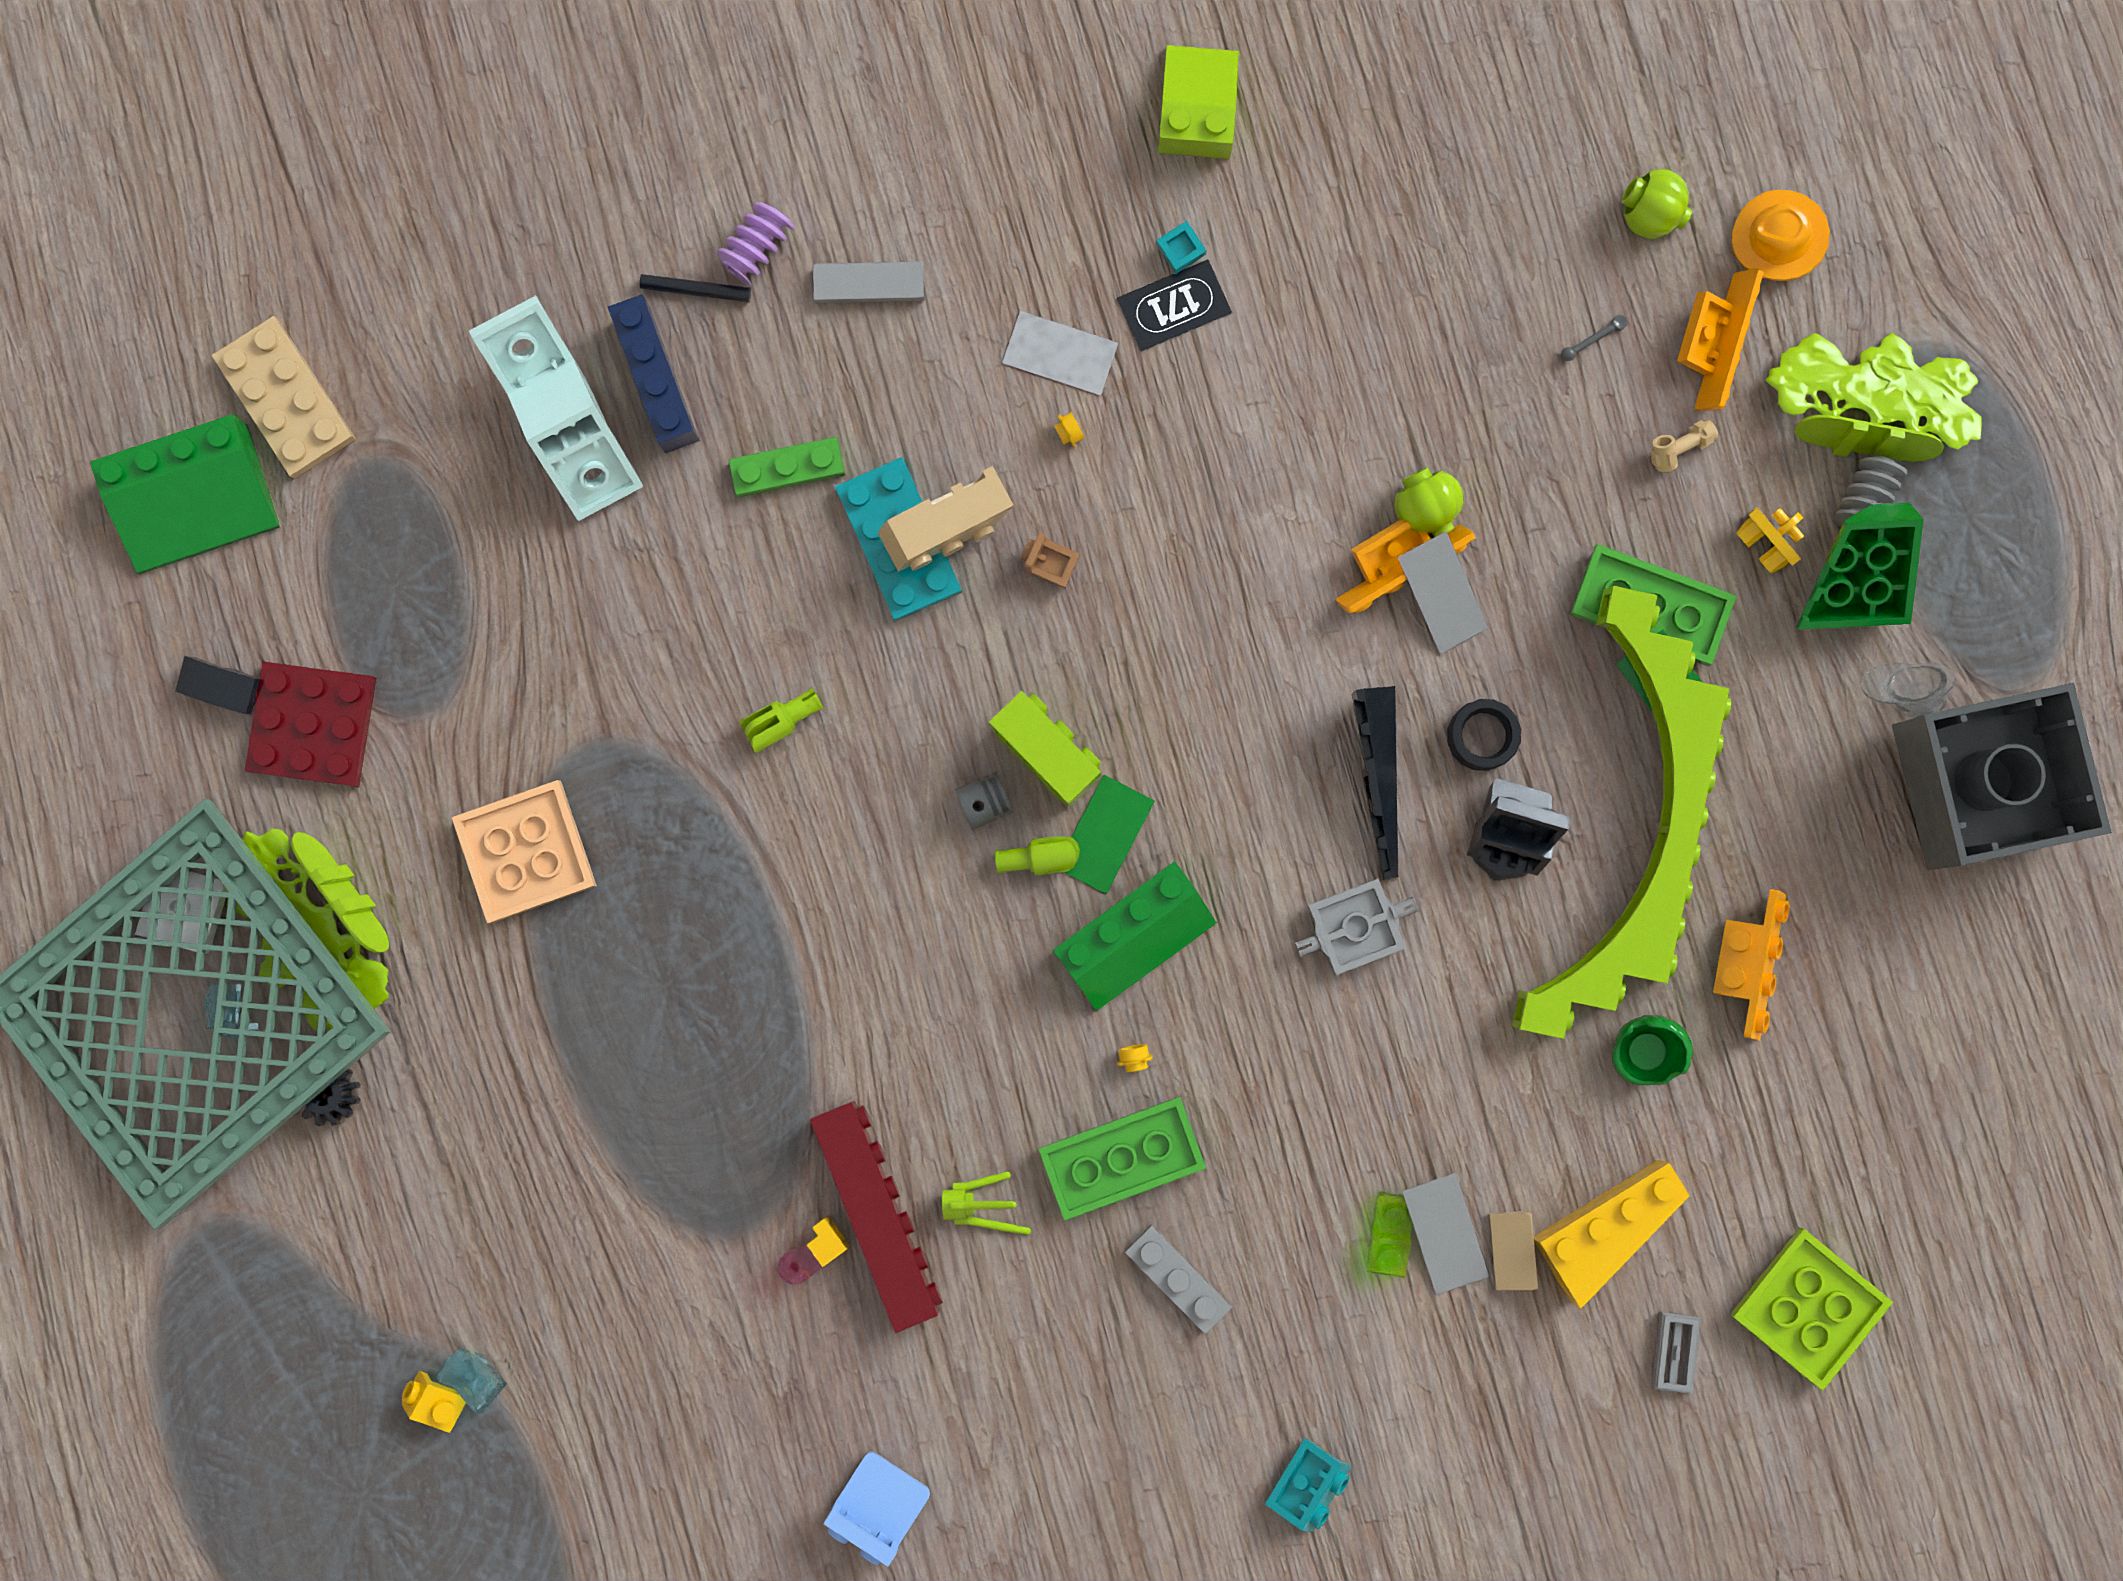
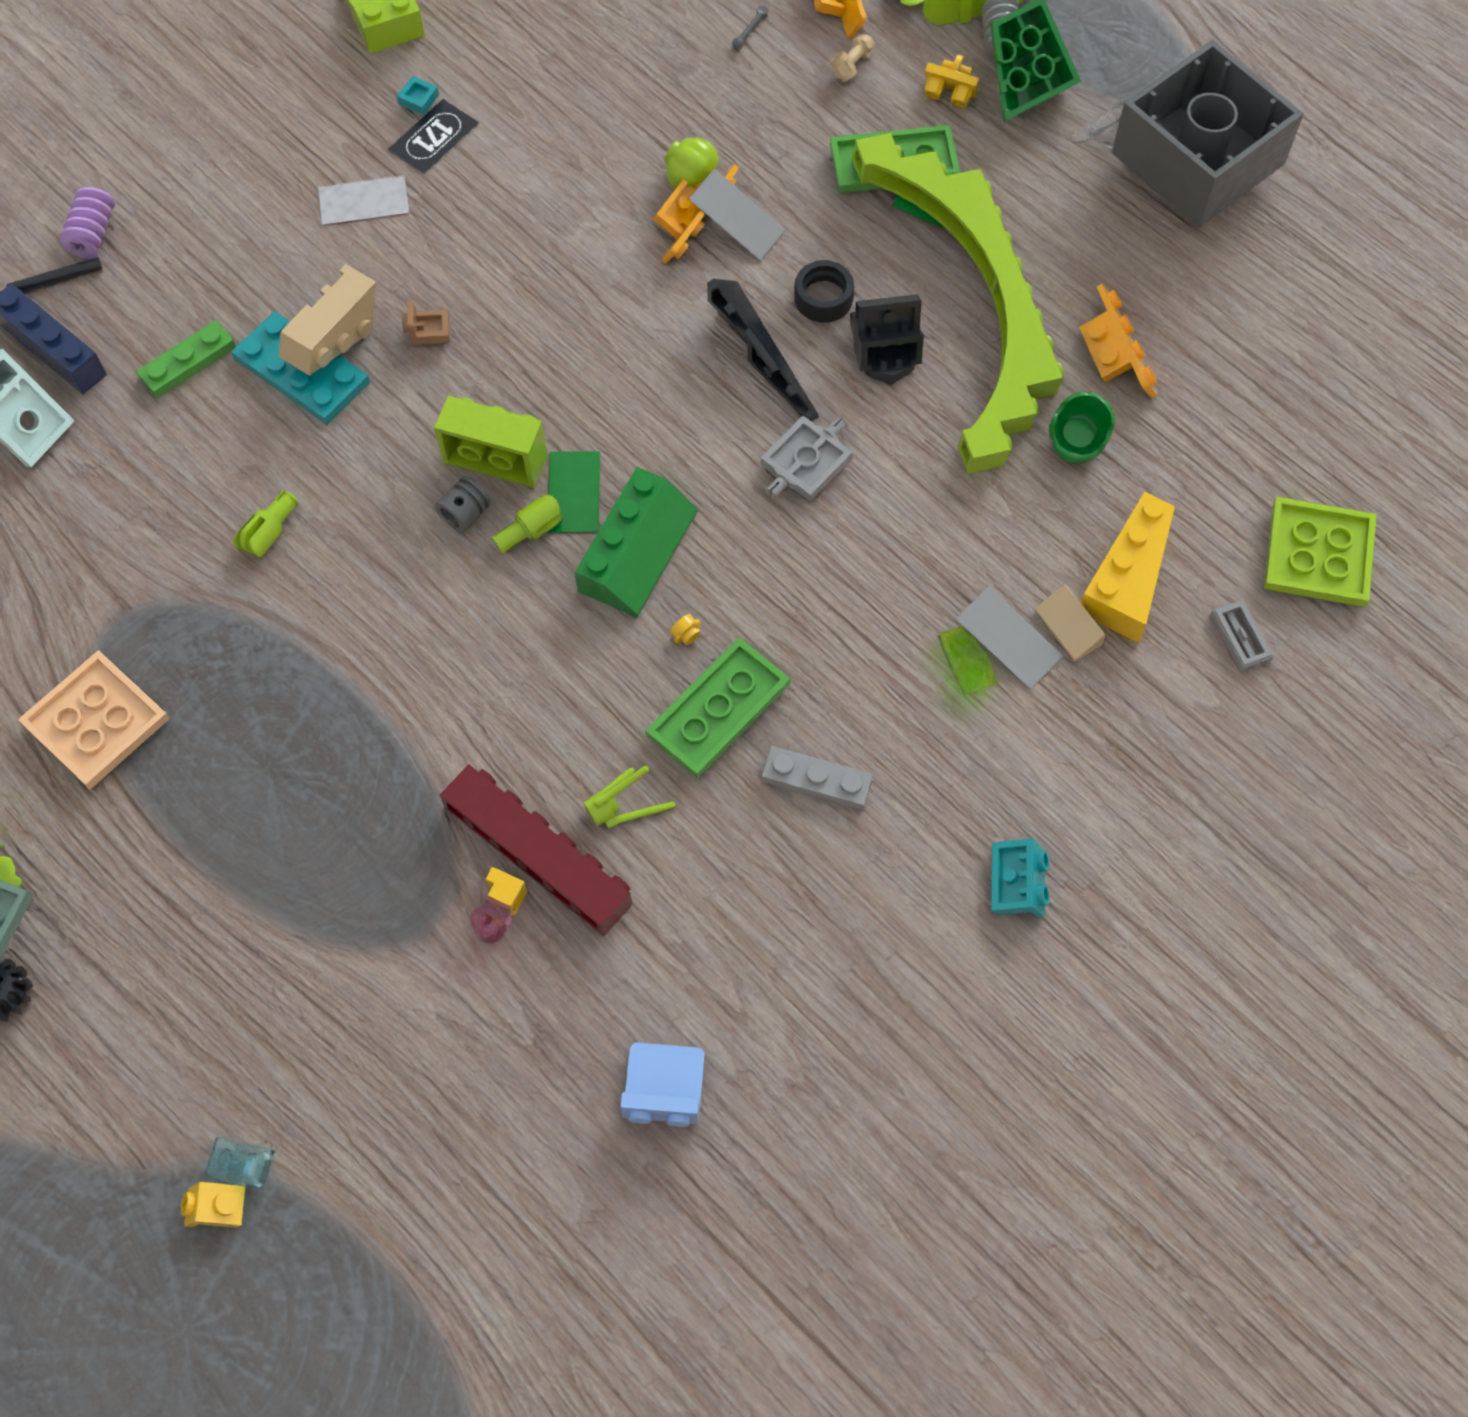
camera: 25 degrees left, 20 degrees down
light grey tile [813,261,924,303] -> none
yellow plate [1054,412,1085,447] -> none

